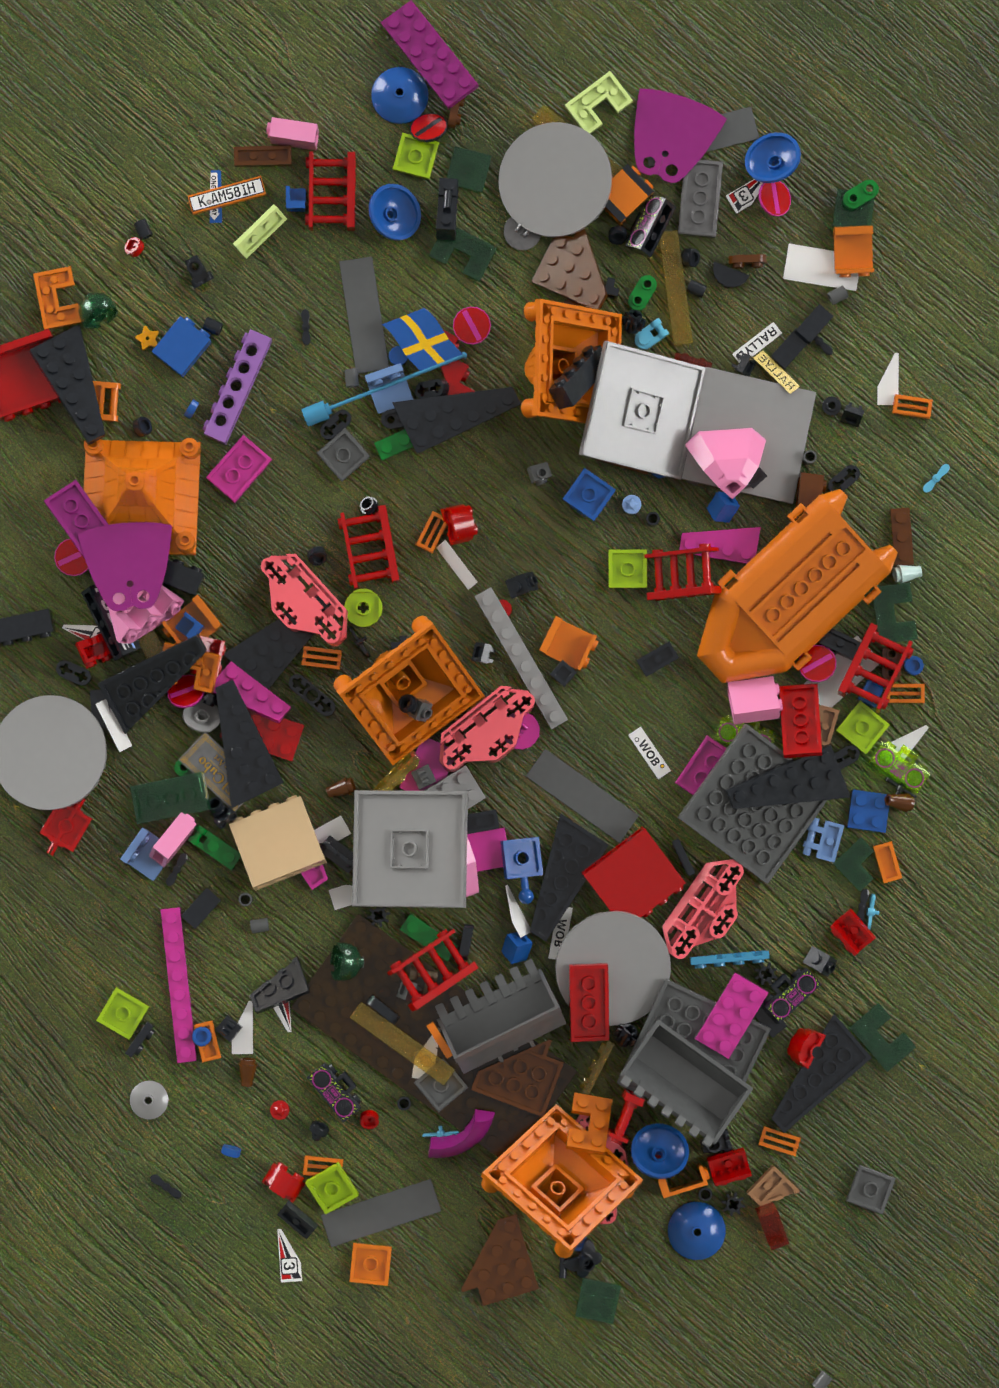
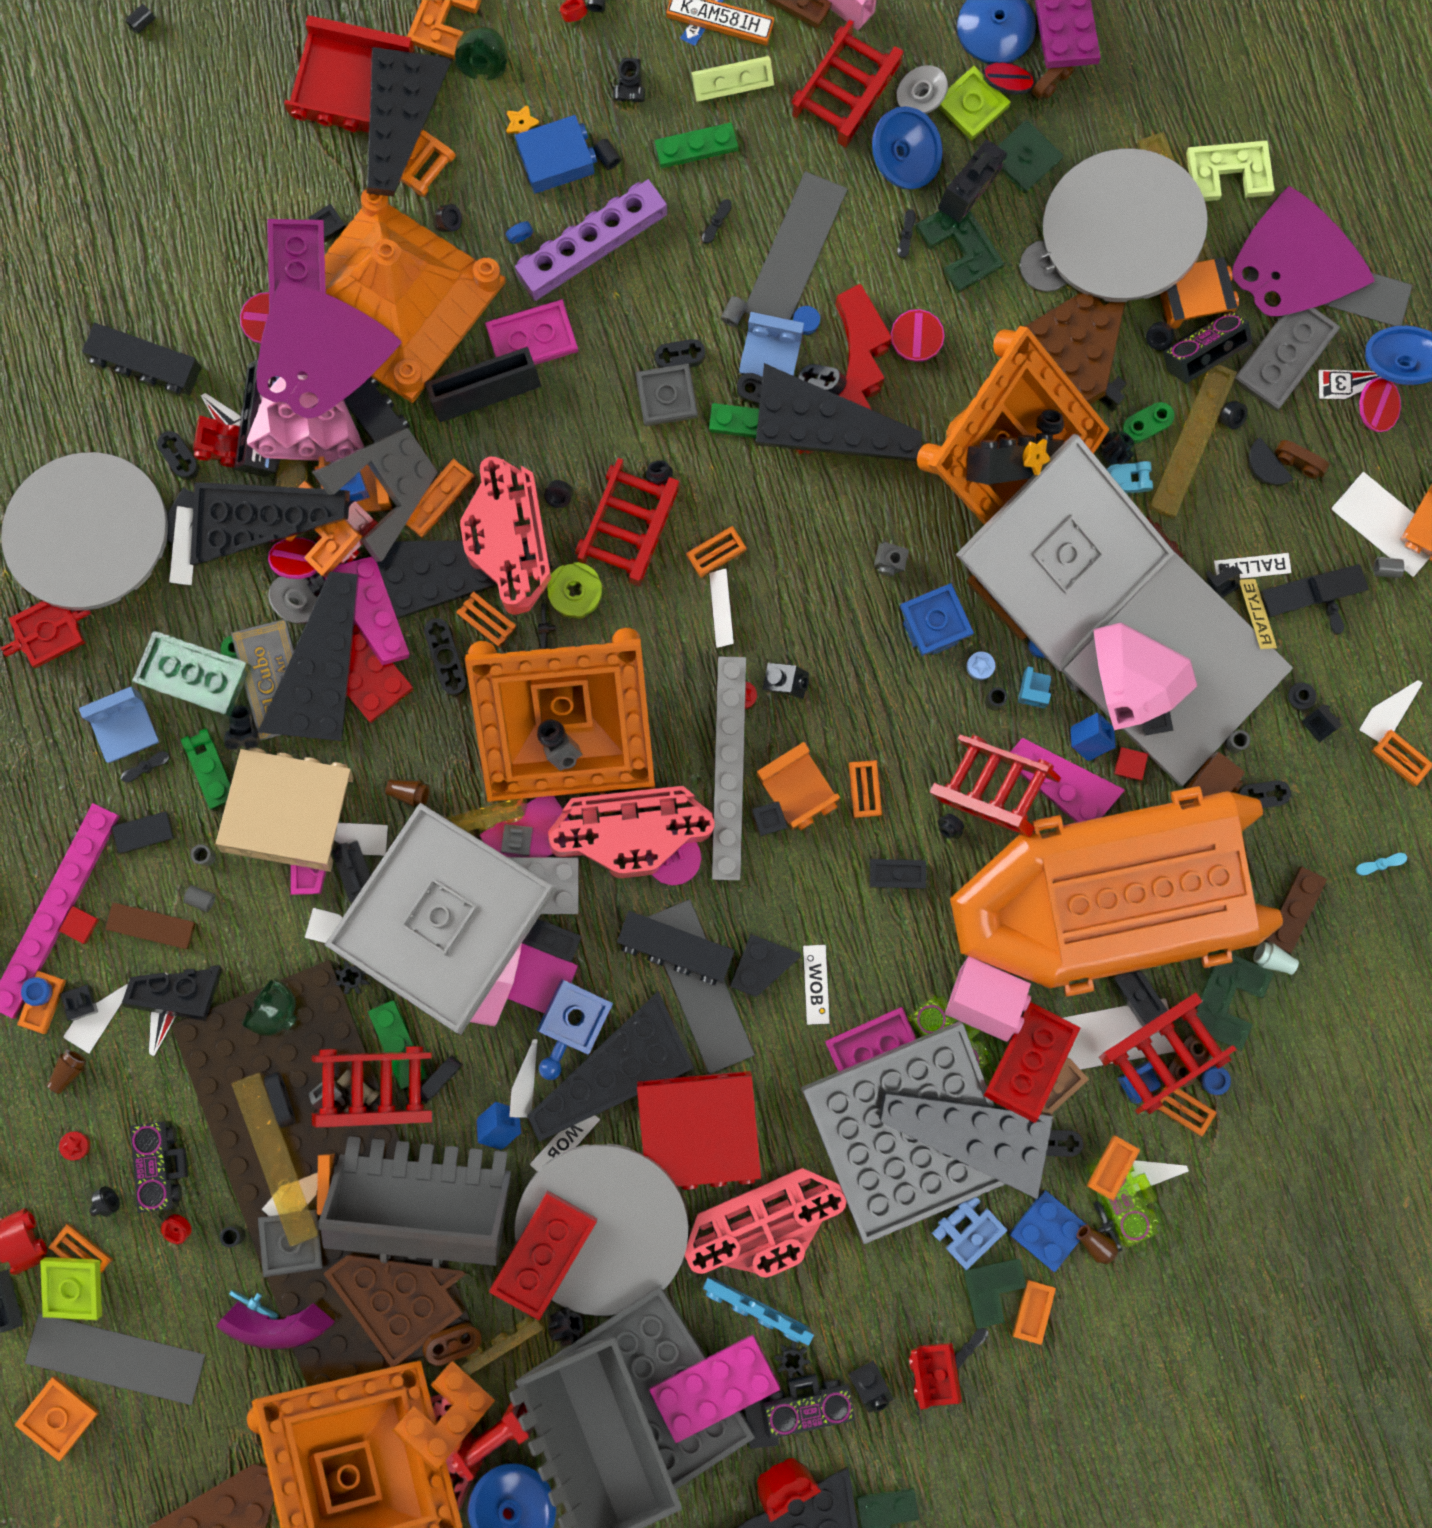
camera: 30 degrees right, 5 degrees down
bright pink brick [149,812,196,868] -> none
blue panel [286,186,306,212] -> none
flag [302,308,467,427] -> none
red cylinder [440,504,478,545] -> none
black tile [471,642,496,664] -> none
lime plate [608,549,647,588] -> none
black tile [671,838,695,876] -> none
black hinge [686,279,707,298] -> none
red piece [799,645,837,682] -> none
lime plate [836,701,890,755] -> none
medium azure piece [866,894,879,930] -> none
none -> red tile [59,906,100,944]
none -> reddish brown tile [105,902,196,950]
none -> black plate [308,204,346,243]
none -> dark grey wing [312,428,438,562]
none -> orange tile [405,458,475,538]
none -> reddish brown plate [423,1323,481,1366]
none -> black brick [425,346,542,423]
none -> black brick [617,911,735,986]
none -> green plate [654,122,738,169]
none -> black wing [730,934,801,997]
none -> orange tile [849,760,882,818]
none -> light grey dish [897,65,948,114]
none -> black piece [897,209,916,258]
none -> black plate [937,813,964,839]
none -> dark azure panel [1017,666,1051,709]
none -> light orange plate [1023,439,1050,475]
none -> black plate [1036,409,1064,435]
none -> orange tile [1086,1135,1140,1201]
none -> red tile [1113,747,1148,782]

